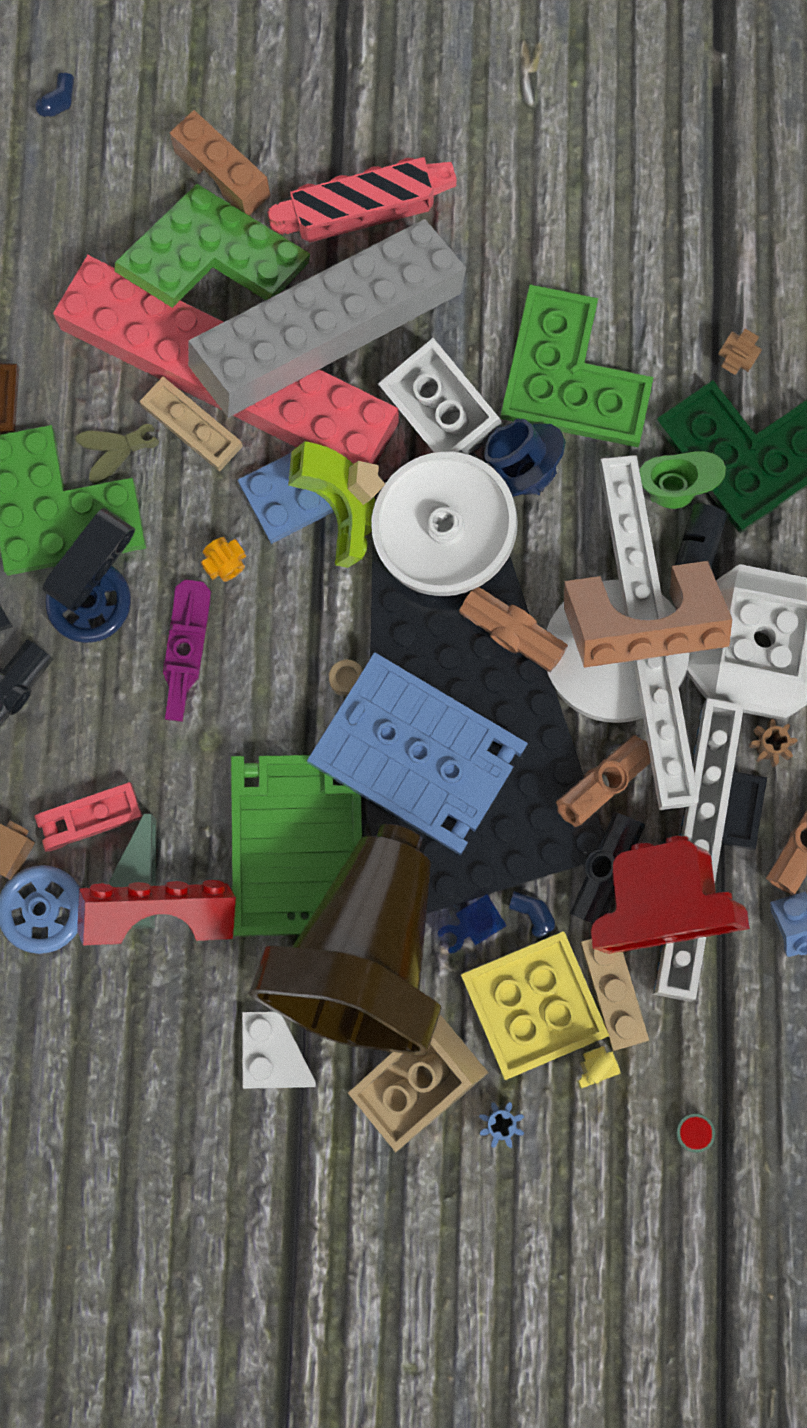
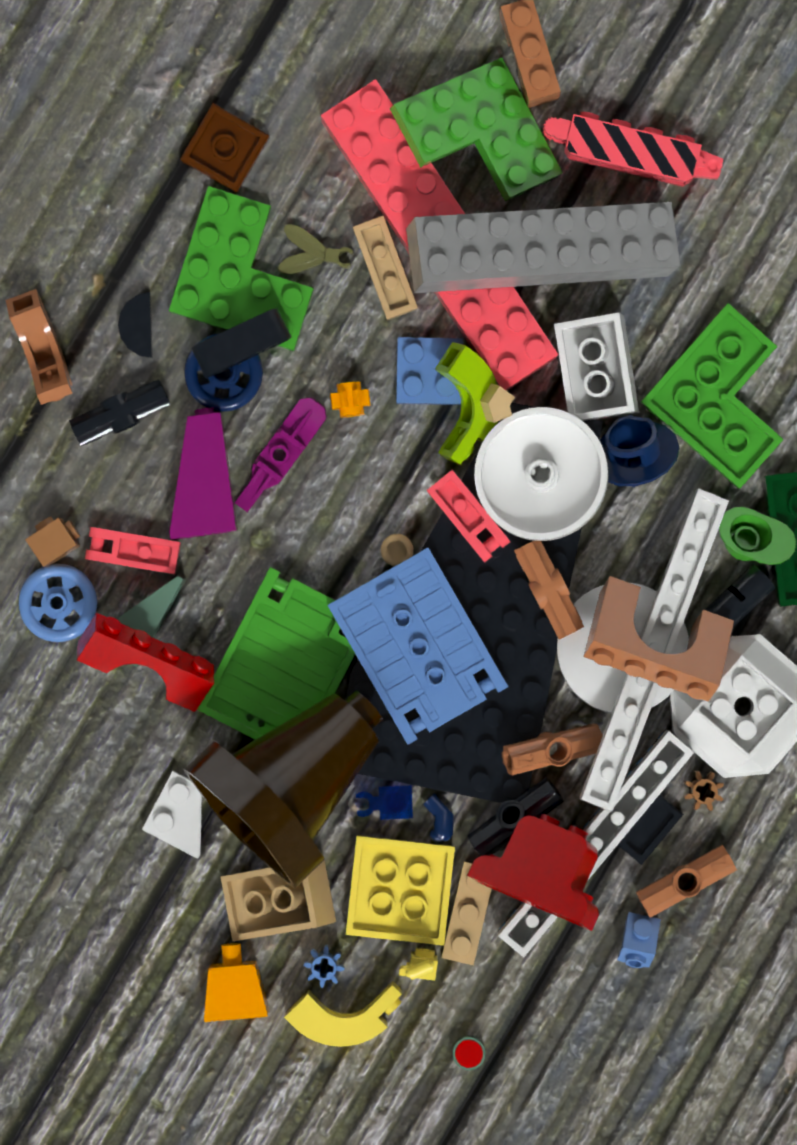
camera: 30 degrees right, 10 degrees up
none -> magenta slope [169,408,238,540]
none -> light orange torso [204,943,269,1022]
none -> light yellow arch [284,981,402,1047]
none -> coral plate [426,470,510,563]

